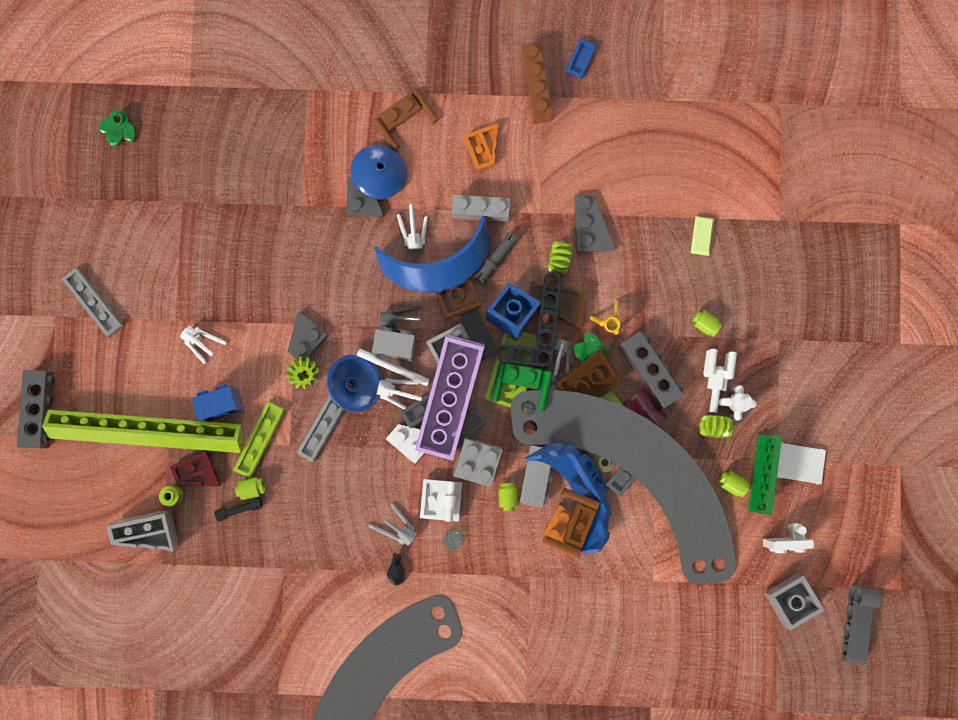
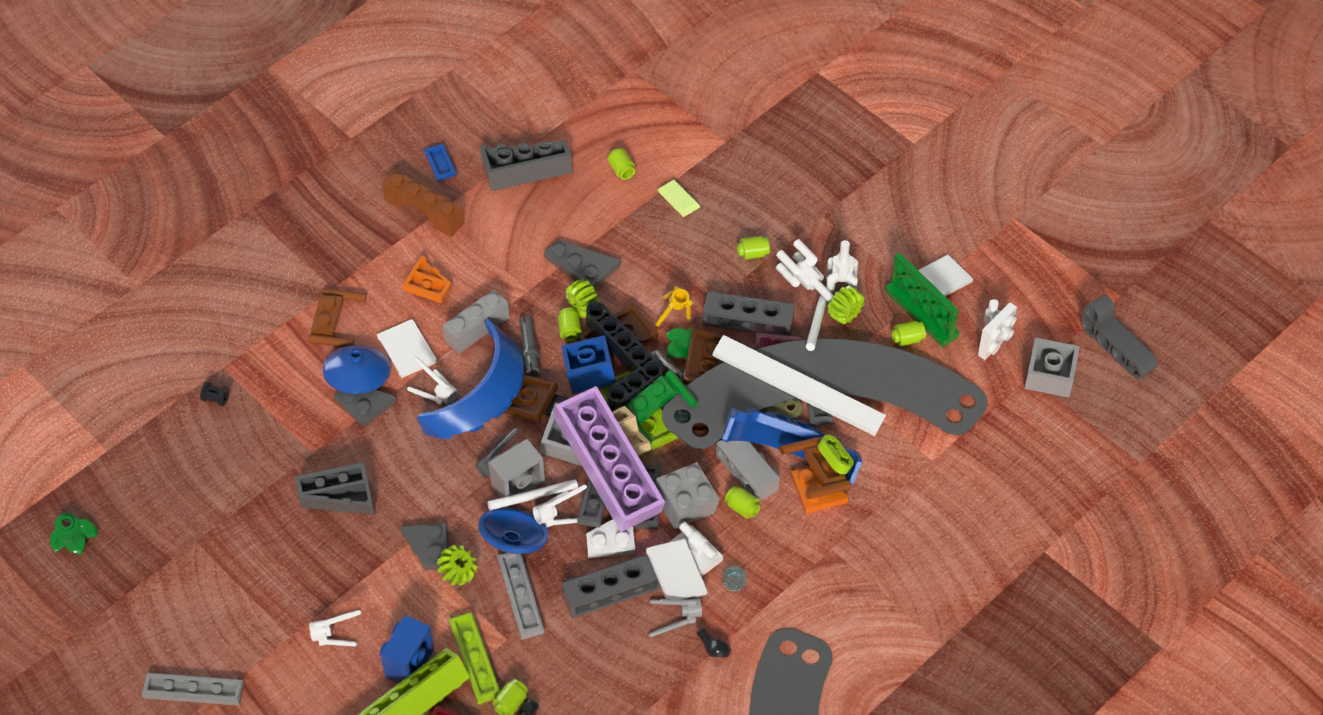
camera: 50 degrees left, 30 degrees down
none -> black bush [200,382,230,407]
none -> dark grey wedge [295,462,375,515]
none -> white piece [377,319,438,378]
none -> dark grey wedge [479,141,573,191]
none -> lime brick [558,308,582,342]
none -> dark grey brick [561,555,662,618]
none -> lime brick [607,149,636,180]
none -> tan brick [612,406,651,456]
none -> white piece [646,539,708,600]
none -> white tile [712,335,886,436]
none -> white bar [806,295,827,351]
none -> lime beam [817,434,854,474]

